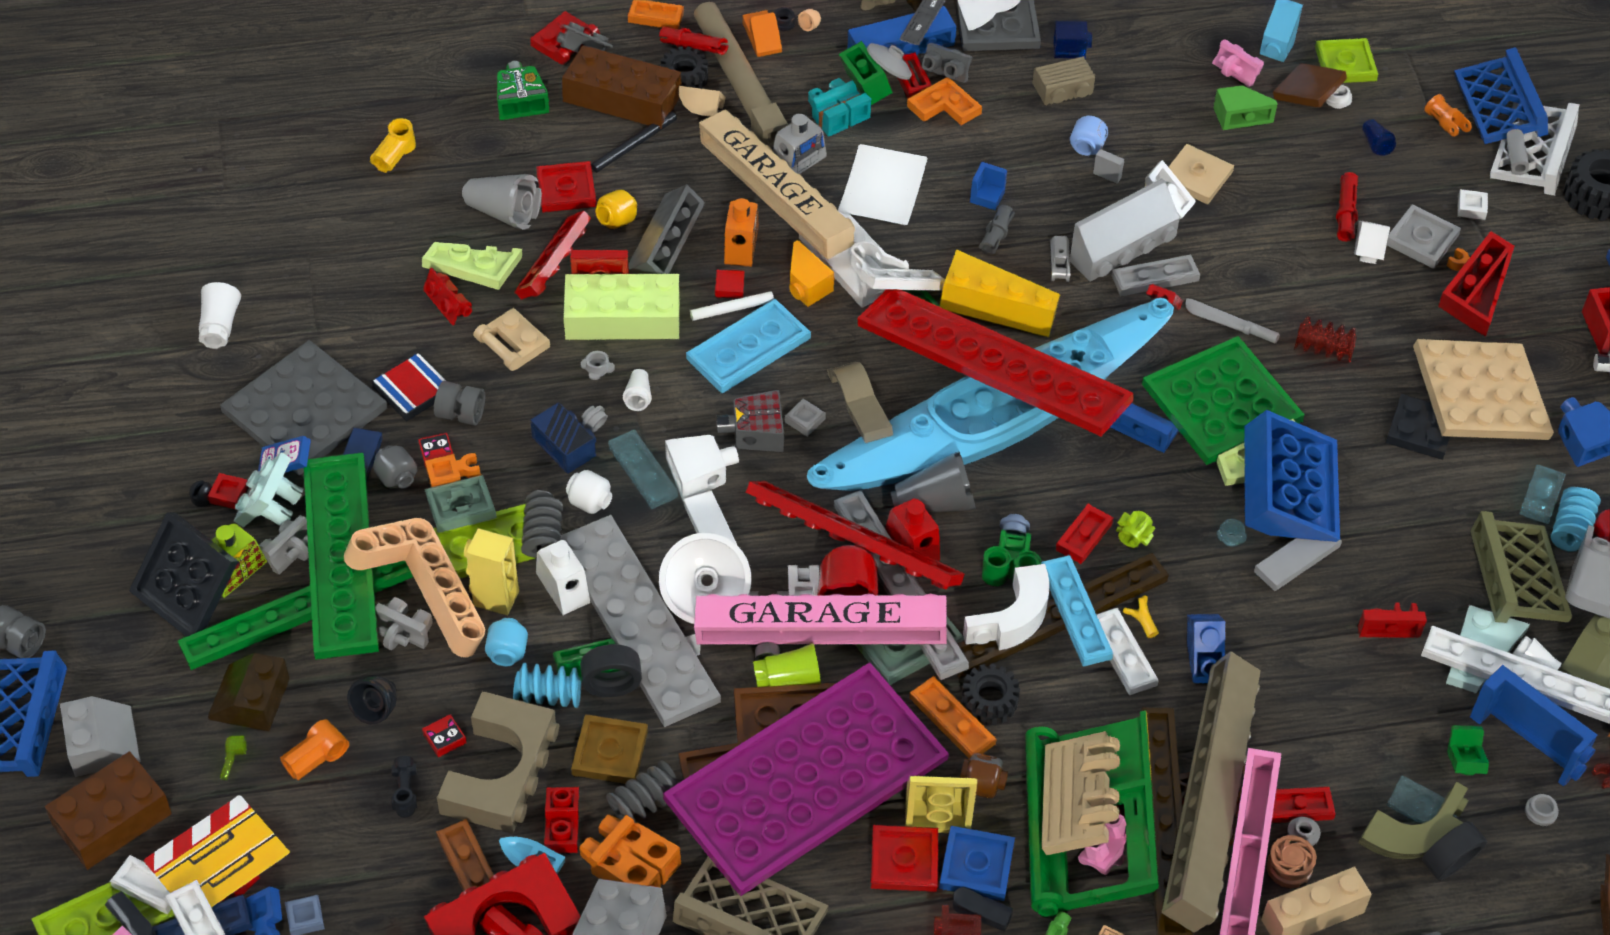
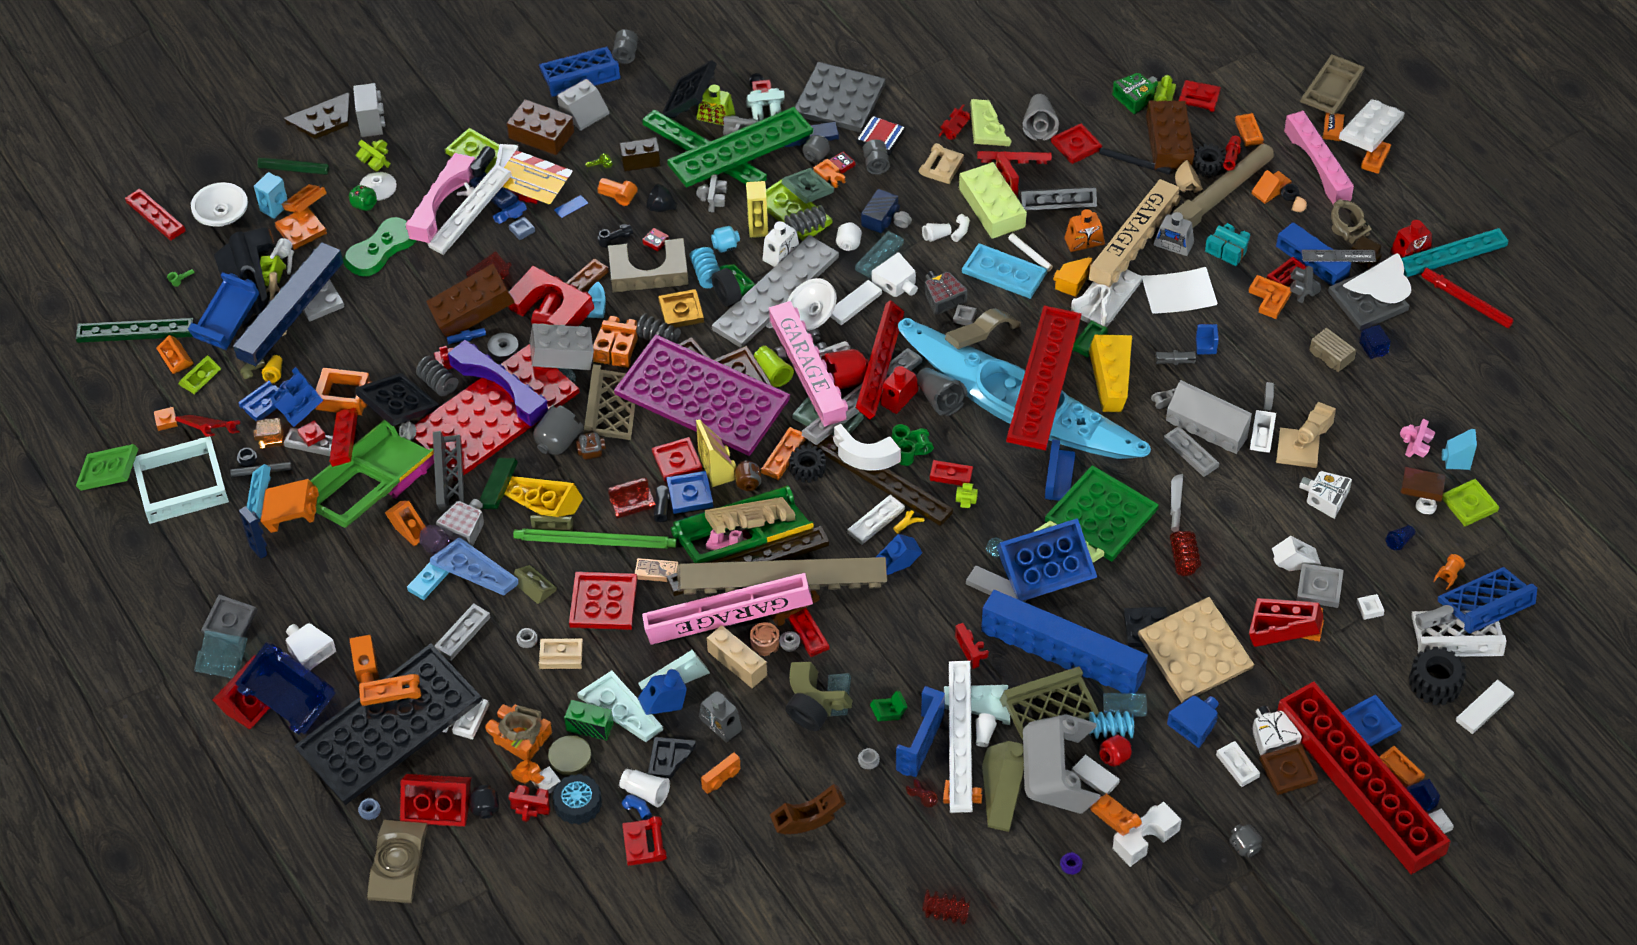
camera: 70 degrees right, 0 degrees up
white plant [199,282,241,349] -> none
tile [258,436,311,473] -> none
light nougat beam [343,518,485,657] -> none
yellow piece [370,118,416,173] -> none
red slope [544,787,579,853] -> none
dark grey hinge [556,22,613,53] -> none
light grey plate [581,351,615,380] -> none
yellow head [596,190,637,229] -> none
red tile [715,270,745,298] -> none
green brick [839,41,893,105] -> none
white tile [859,268,945,291] -> none
light grey dish [867,43,912,80] -> none
sand blue plate [1000,514,1030,536] -> none
medium azure tile [1041,555,1113,667] -> none
light blue head [1070,116,1108,156] -> none
red tile [1146,284,1183,310] -> none
bright green slope [1213,85,1277,130] -> none
red pin [1336,172,1358,242] -> none
none -> sticker [554,195,588,218]
none -> white arm [951,214,970,242]
none -> blue brick [981,589,1148,697]
none -> lime hinge [1153,75,1176,101]
none -> tan piece [1298,402,1336,444]
none -> white torso [1299,471,1352,519]

